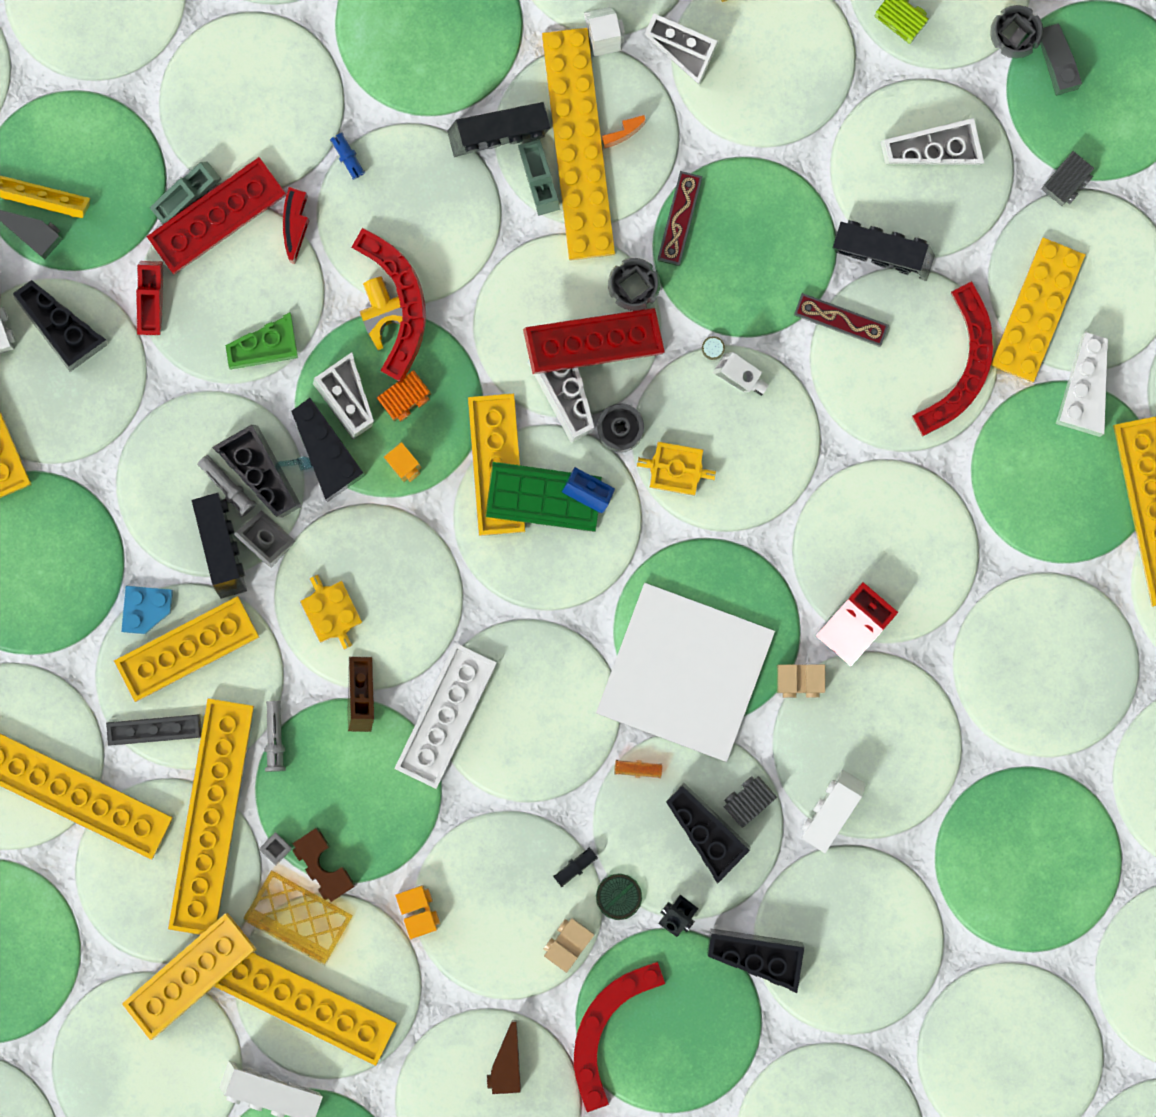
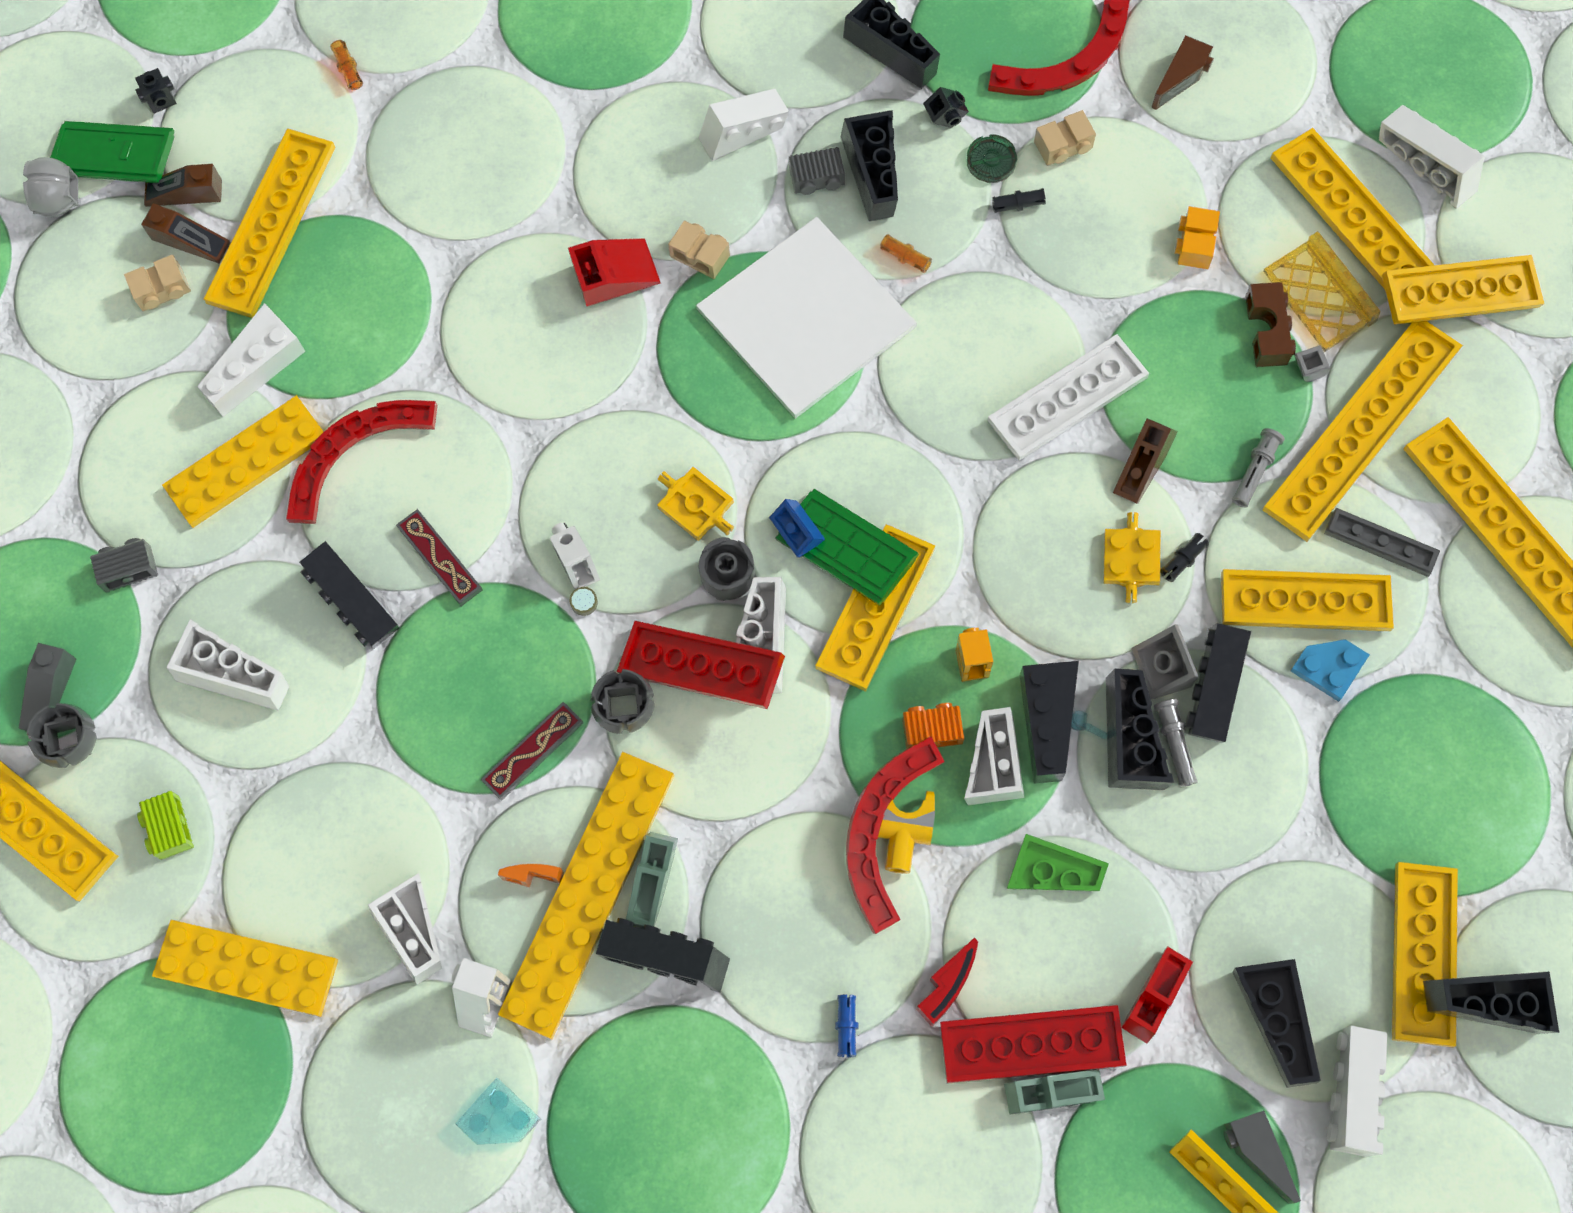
camera: 150 degrees left, 15 degrees down
none -> black pin [1160,533,1209,582]

